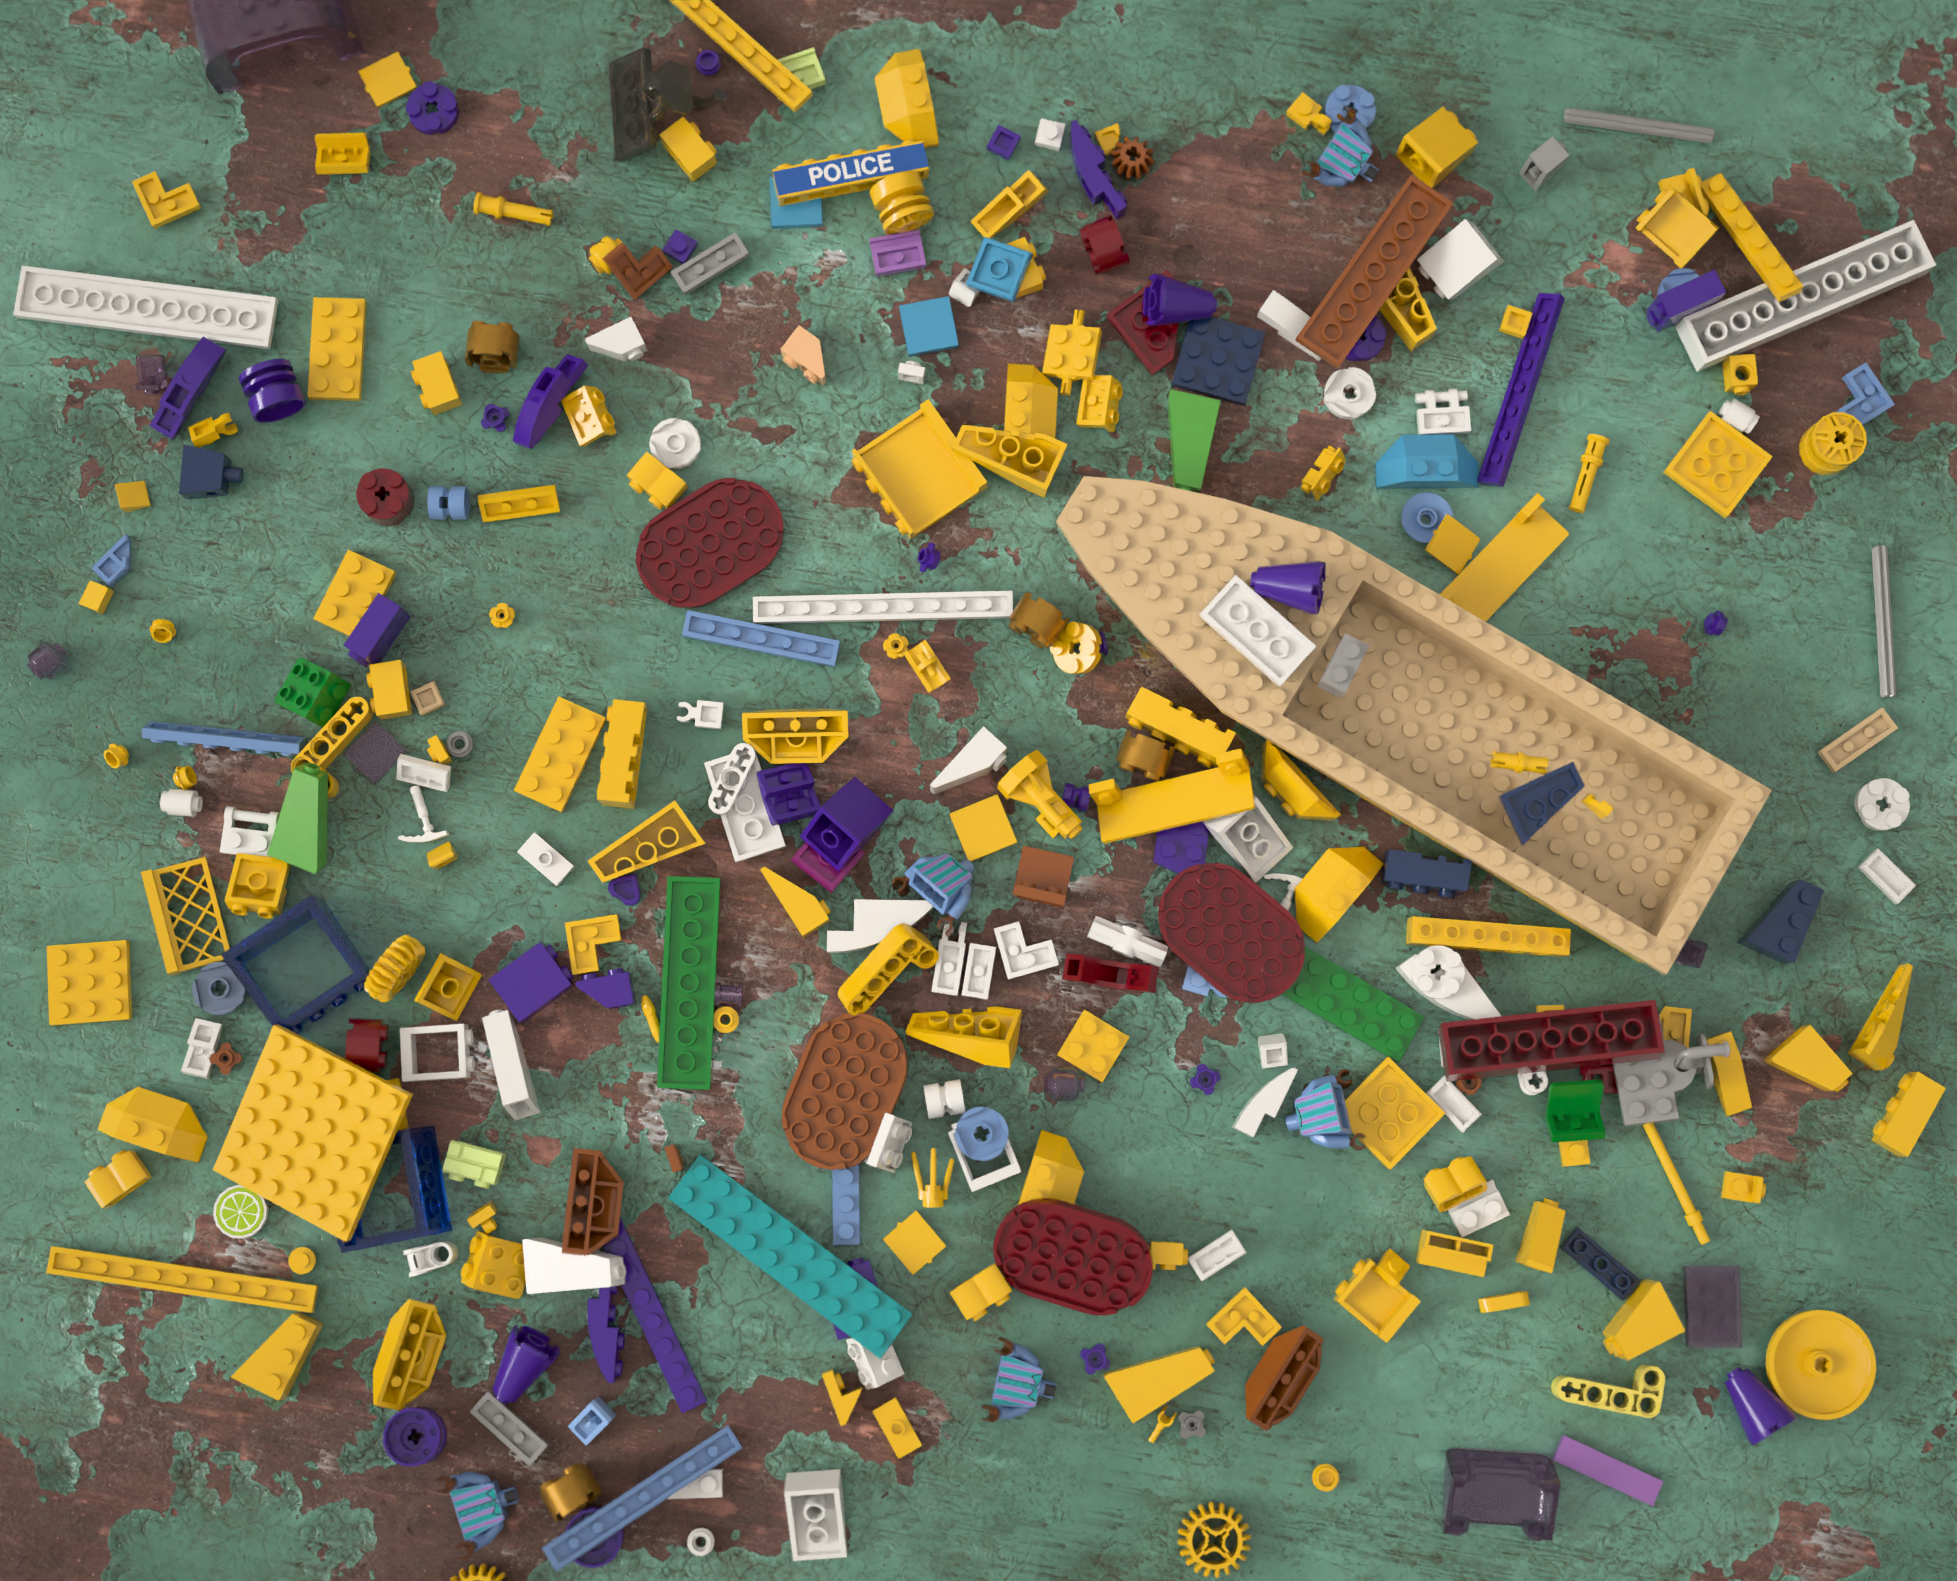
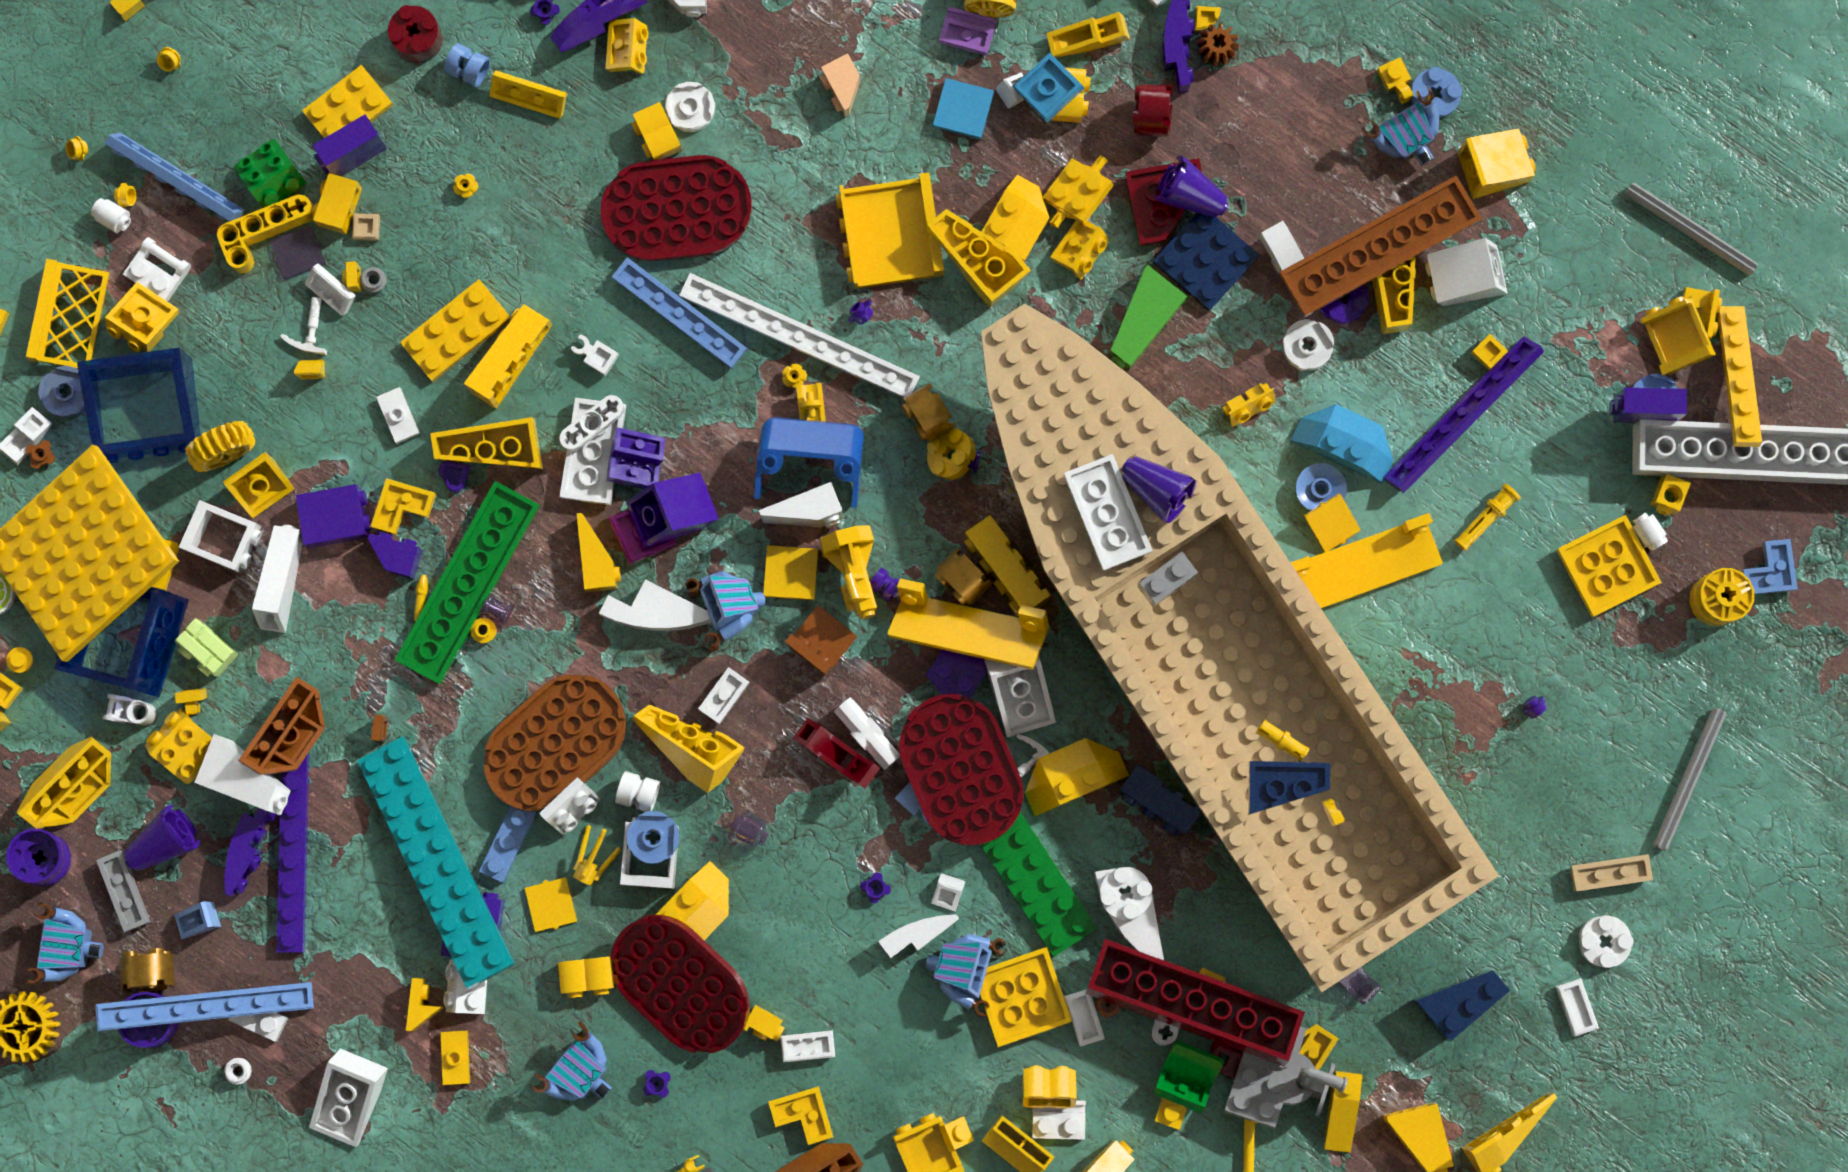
camera: 30 degrees right, 0 degrees up
clear purple head [26,641,67,680] -> none
bright green slope [267,763,328,874] -> none
dark red brick [345,1018,389,1073] -> none
yellow wedge [742,708,848,764] -> none
yellow beam [838,923,939,1016] -> none
white plate [898,361,925,384] -> none
white hinge [931,922,967,996] -> none
white plate [994,922,1059,980] -> none
yellow plate [1057,1010,1129,1082] -> none
yellow slope [1103,1346,1215,1423] -> none
yellow wedge [1262,740,1341,821] -> none
yellow brick [1406,916,1571,957] -> none
white plate [1415,389,1471,435] -> none
light grey brick [1519,136,1569,192] -> none
none -> windscreen [754,417,864,508]

